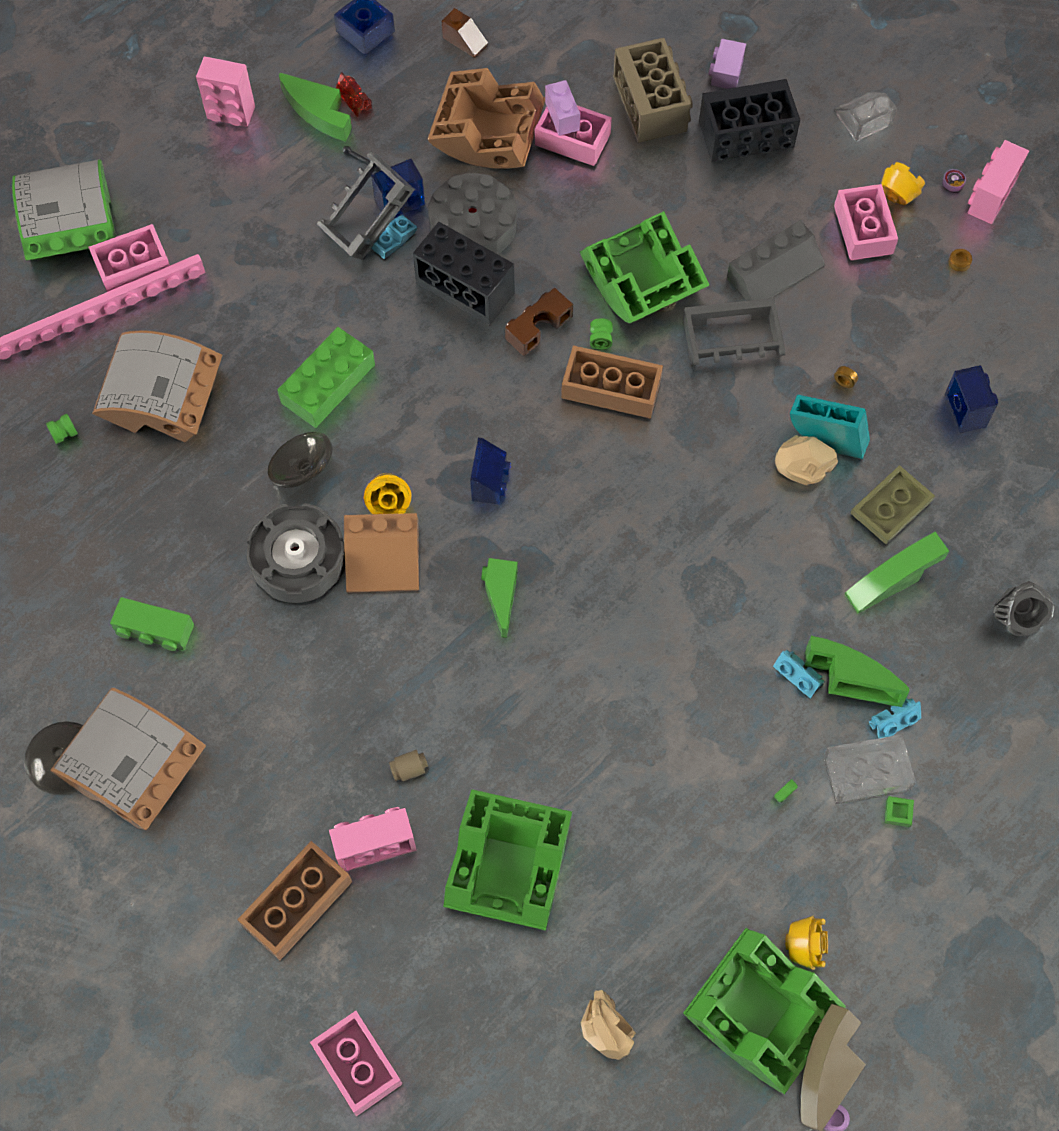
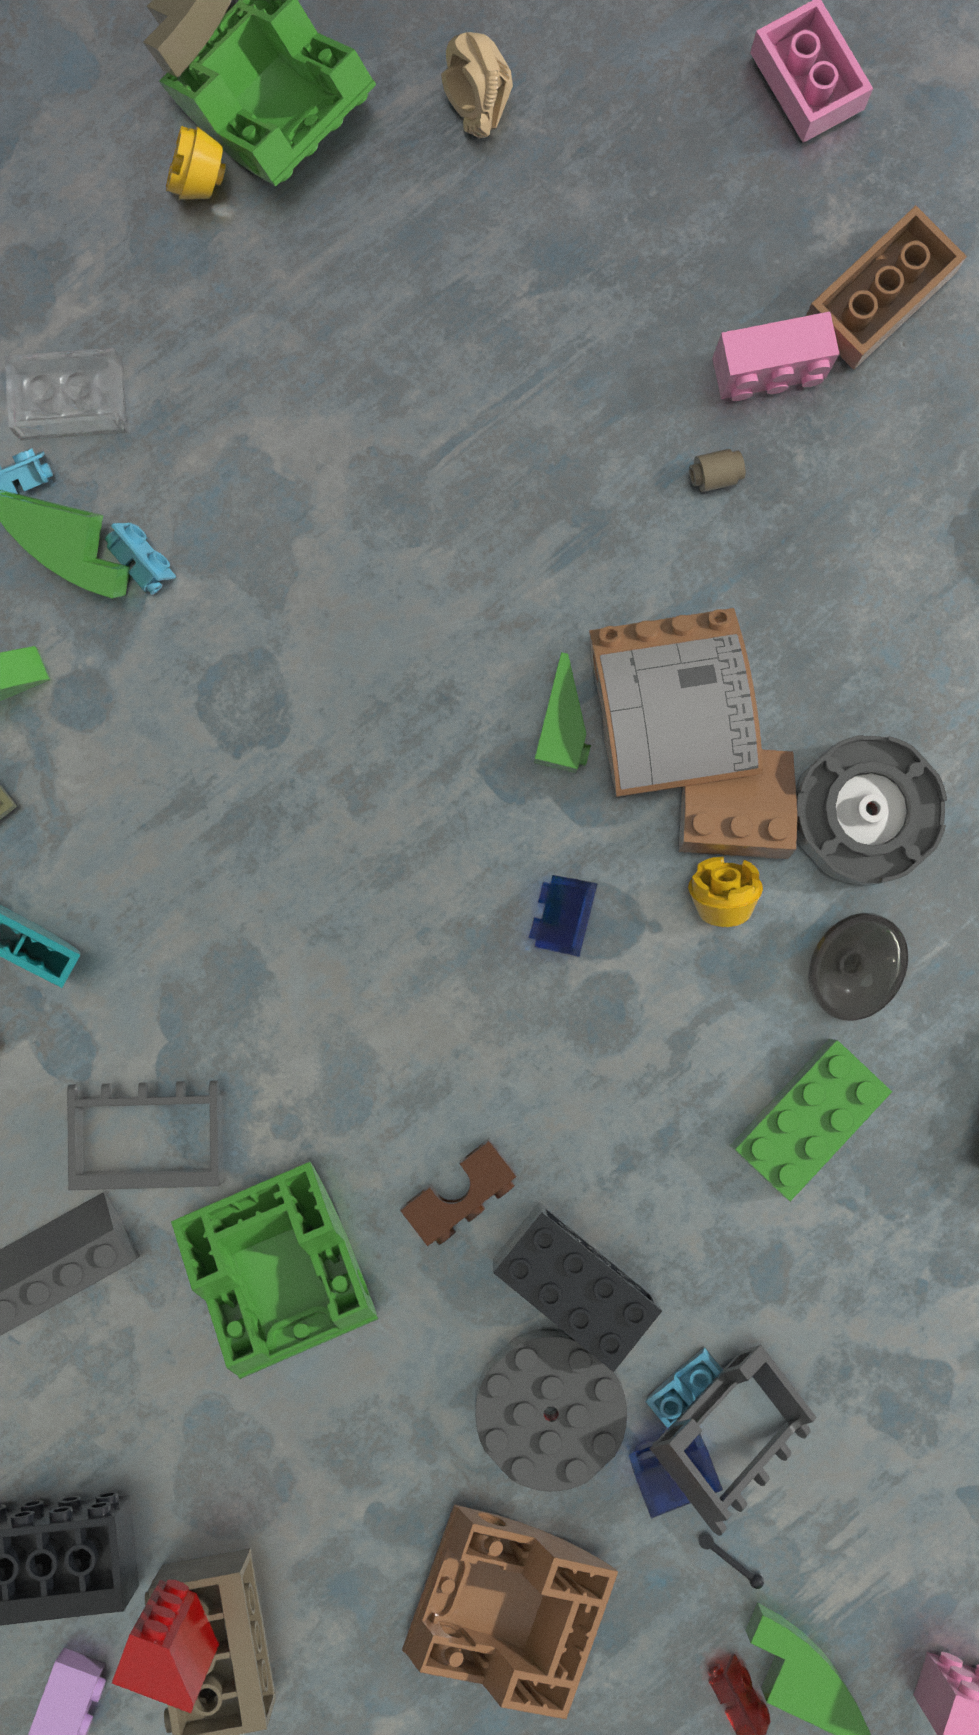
camera: 175 degrees left, 20 degrees up
bright green slope [443,789,572,930] -> none
bright pink brick [535,105,612,166] -> none
lavender brick [545,80,580,136] -> none
medium nougat brick [561,345,663,419] -> none
bright green wheel [590,318,613,350] -> none
bright green tile [774,779,798,803] -> none
tan helmet [775,435,838,486] -> none
bright green tile [885,796,914,827] -> none
none -> red slope [112,1579,219,1713]
none -> light grey slope [589,608,763,797]

